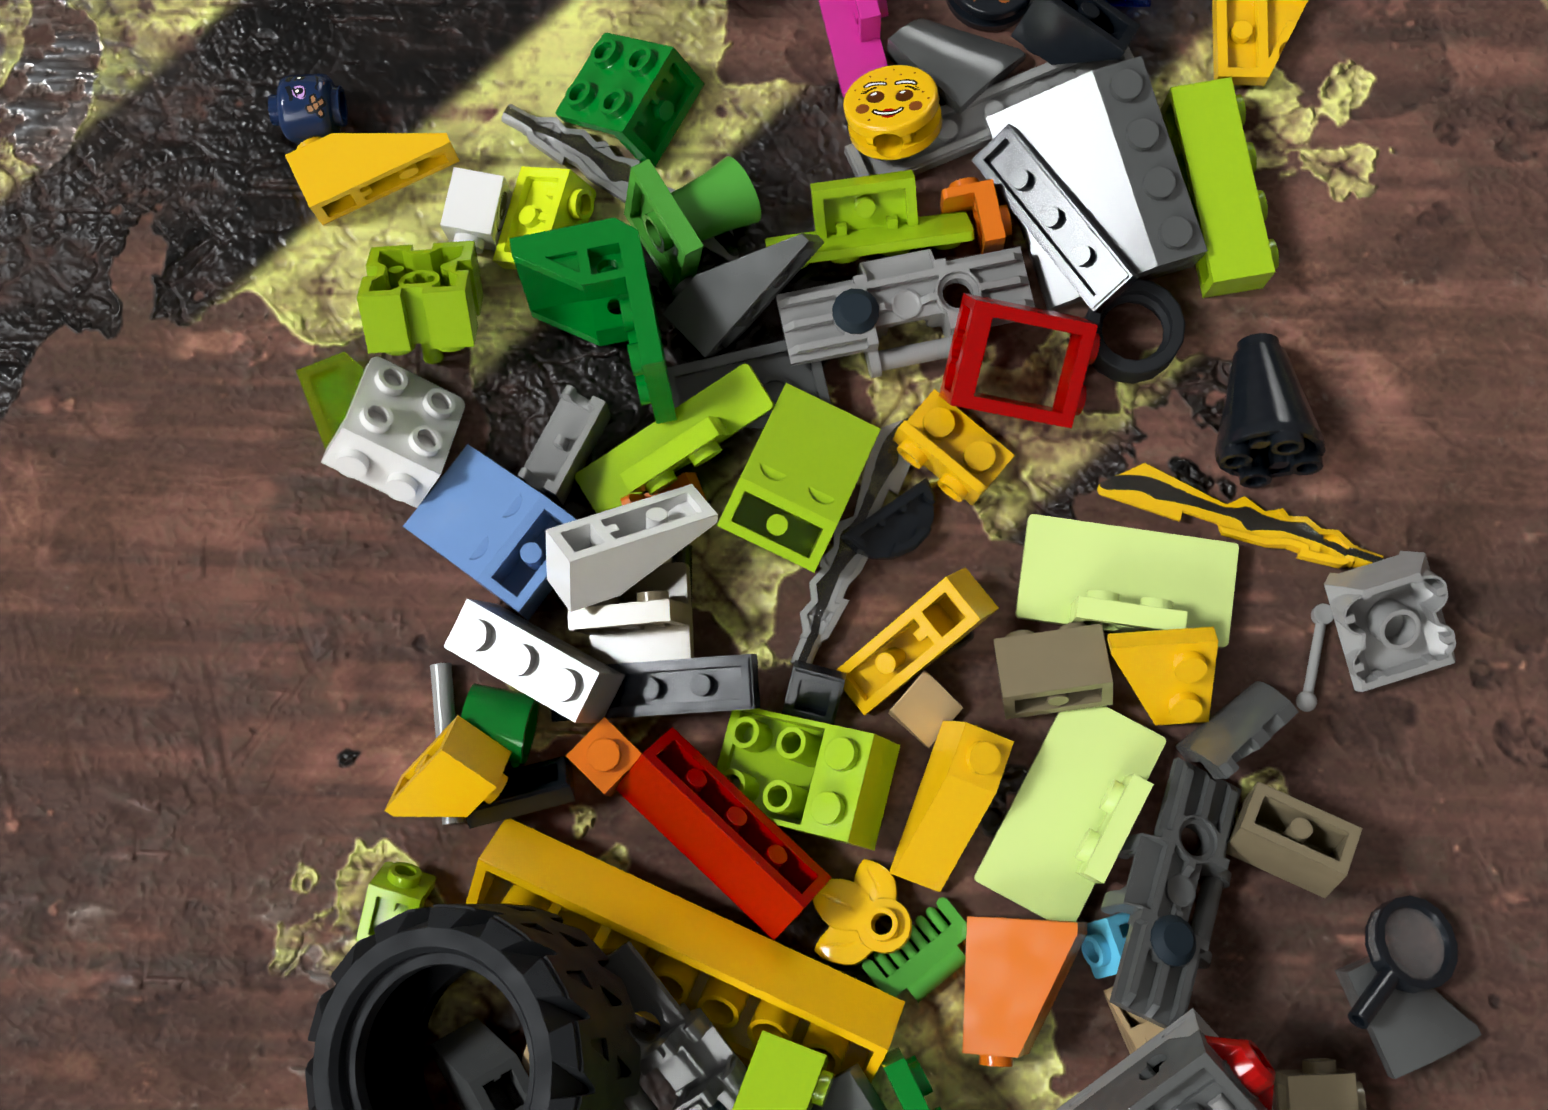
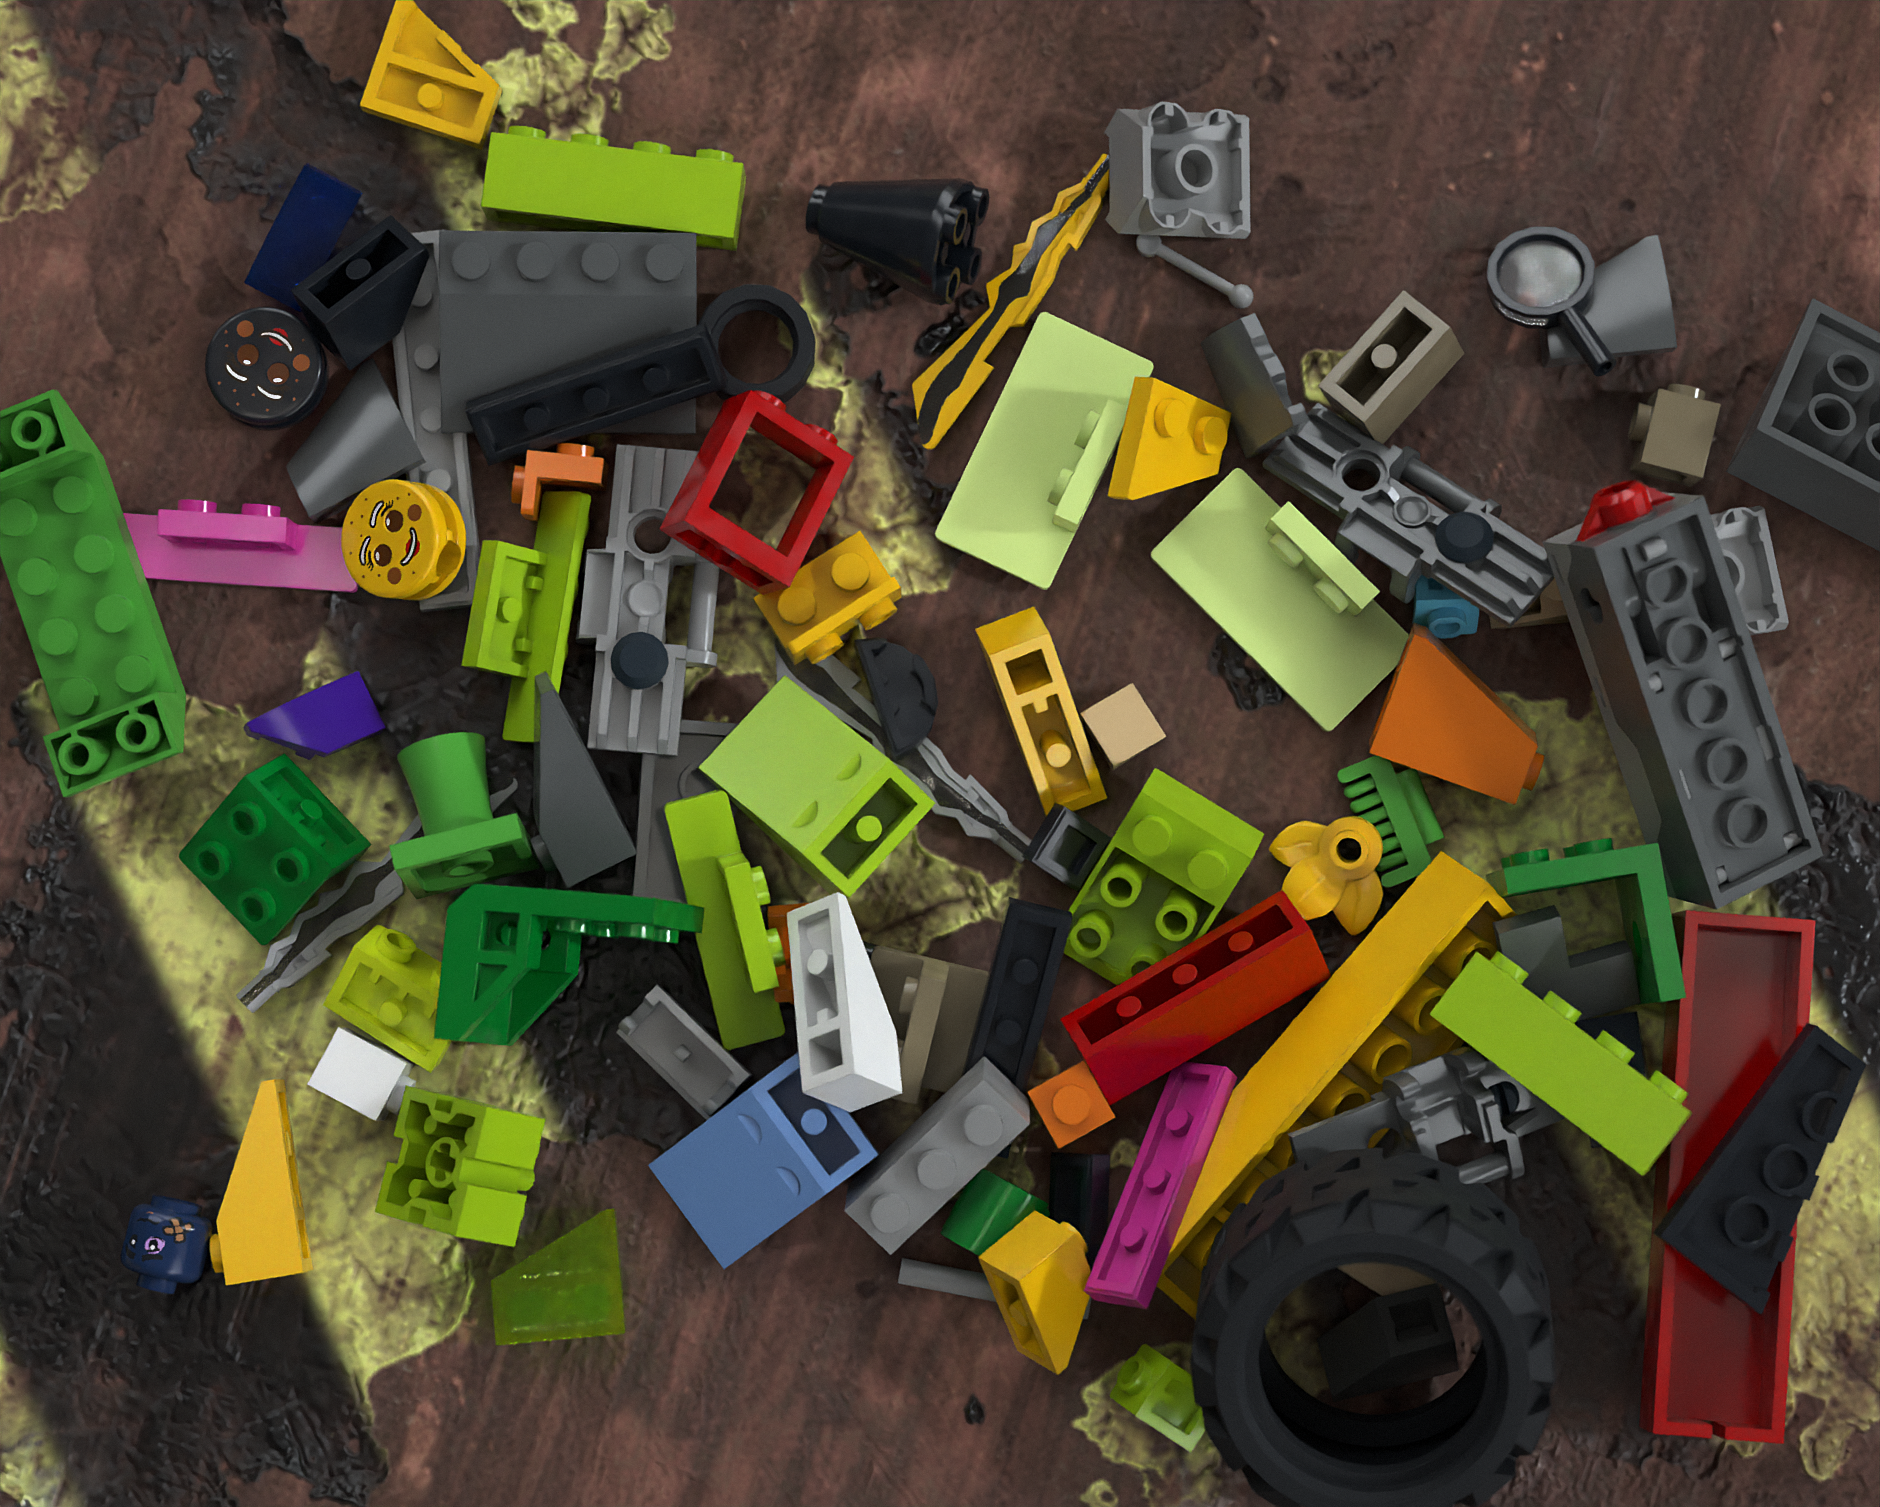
camera: 80 degrees left, 5 degrees up
white bracket [321,357,465,508] -> none
yellow slope [889,720,1014,892] -> none
dark tan brick [993,622,1113,720] -> none
none -> dark purple slope [243,671,386,760]
none -> dark pink tile [1084,1062,1238,1309]

